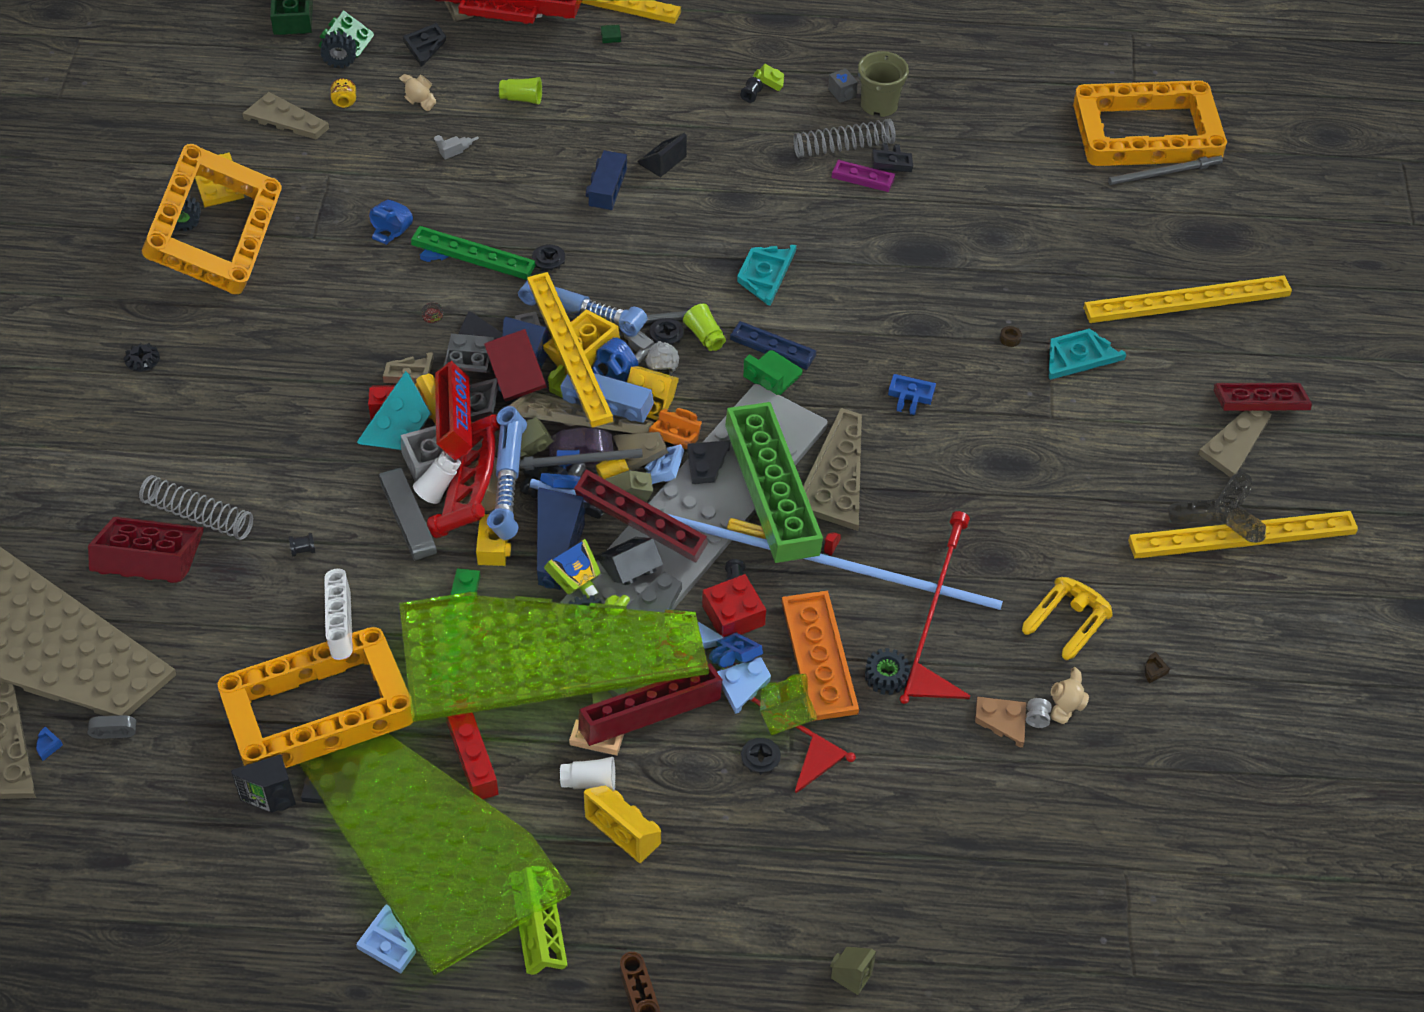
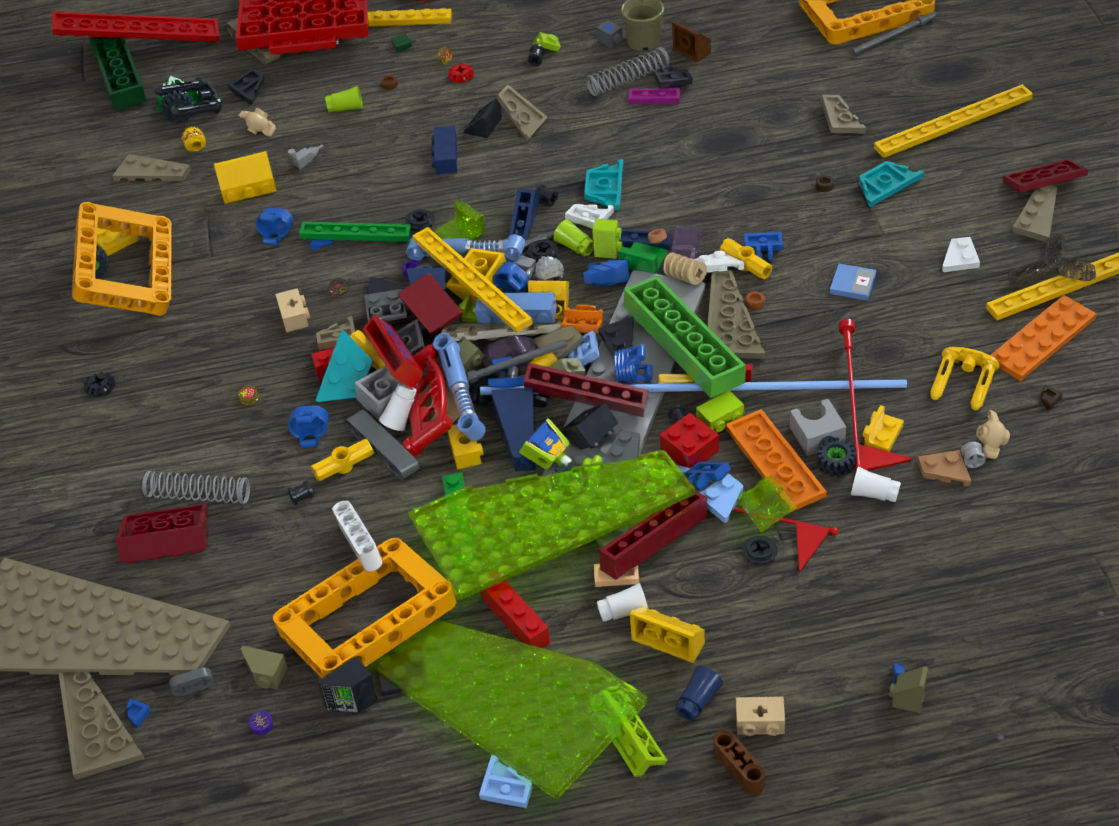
camera: 10 degrees left, 5 degrees down
none -> black piece [155,77,222,117]
none -> yellow slope [214,151,276,204]
none -> clear yellow tile [238,386,259,405]
none -> olive slope [241,645,288,689]
none -> dark purple tile [249,711,273,735]
none -> tan brick [276,288,310,332]
none -> blue piece [288,406,328,448]
none -> yellow piece [311,439,374,481]
none -> reddish brown tile [381,75,398,90]
none -> dark purple tile [402,260,421,277]
none -> clear neon green bracket [435,199,486,241]
none -> clear yellow tile [438,47,452,64]
none -> red gear [448,63,475,83]
none -> dark tan wing [496,84,548,141]
none -> dark blue slope [509,188,539,240]
none -> black bush [536,184,558,206]
none -> white wing [565,204,614,229]
none -> blue connector [583,259,629,287]
none -> lime brick [592,218,623,259]
none -> blue piece [614,345,653,384]
none -> nougat tile [647,229,667,244]
none -> tan piece [664,252,707,285]
none -> reddish brown slope [672,21,711,62]
none -> clear purple brick [672,225,703,259]
none -> dark blue plant [675,665,723,721]
none -> white wing [694,251,744,272]
none -> lime brick [696,390,744,433]
none -> yellow piece [720,238,772,280]
none -> tan brick [736,697,785,736]
none -> dark orange tile [746,291,765,310]
none -> light grey piece [790,399,846,456]
none -> dark tan wing [821,95,866,134]
none -> medium blue tile [830,264,876,301]
none -> white plant [851,467,901,502]
none -> yellow bracket [863,405,904,452]
none -> blue tile [892,663,905,684]
none -> white wing [942,237,980,272]
none -> orange plate [991,295,1097,381]

